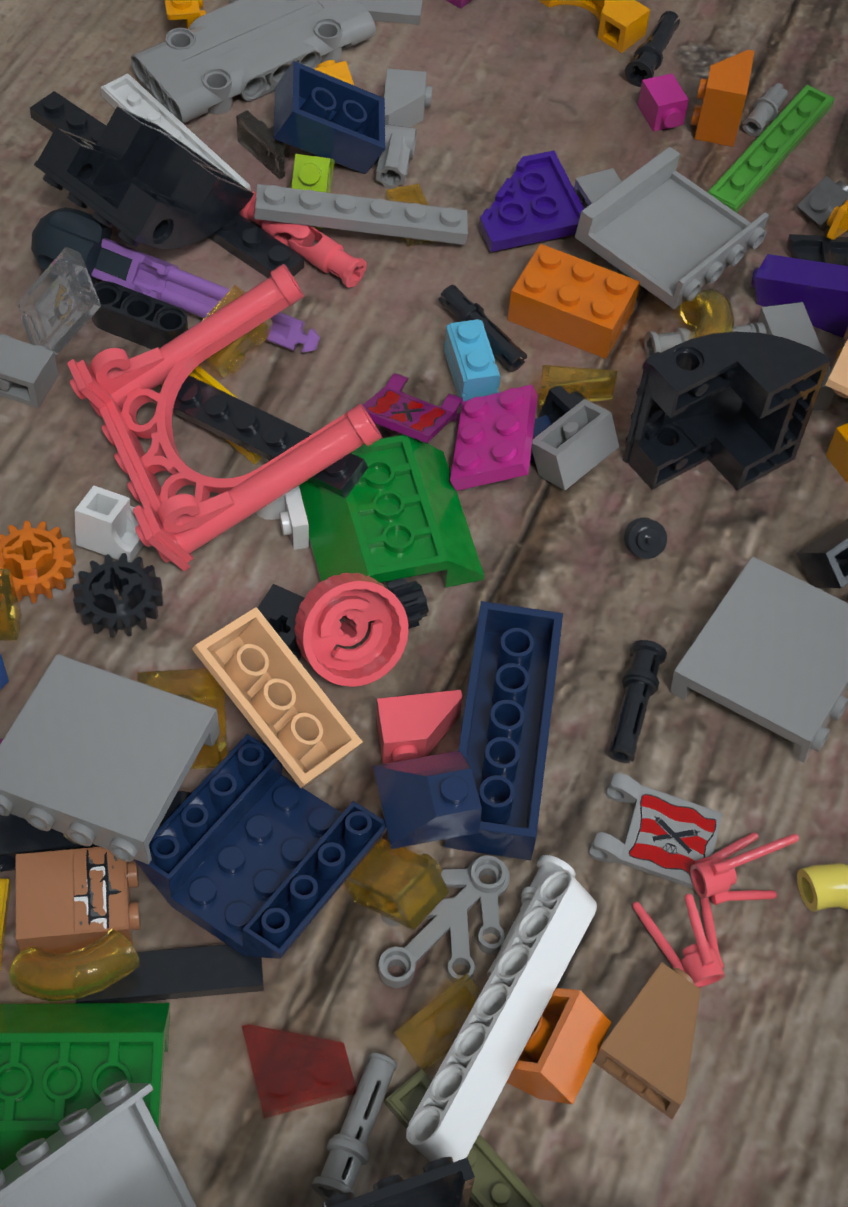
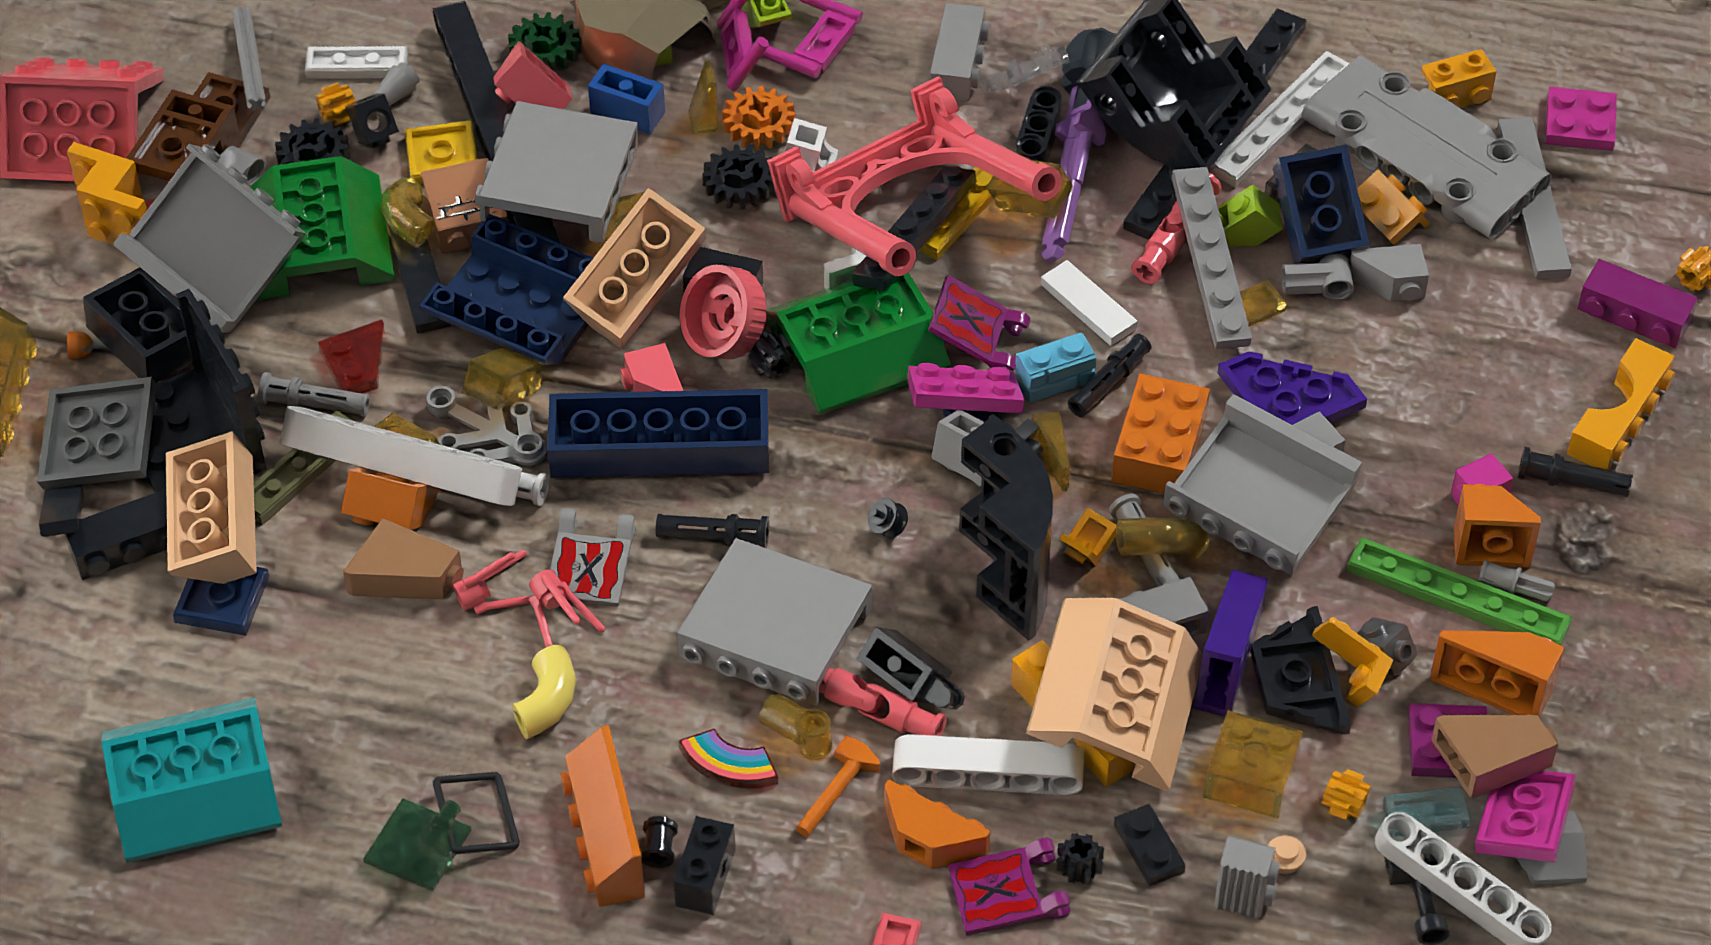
camera: 85 degrees right, 5 degrees down
dark blue slope [373,751,482,849] -> none
none -> white tile [1041,260,1138,346]

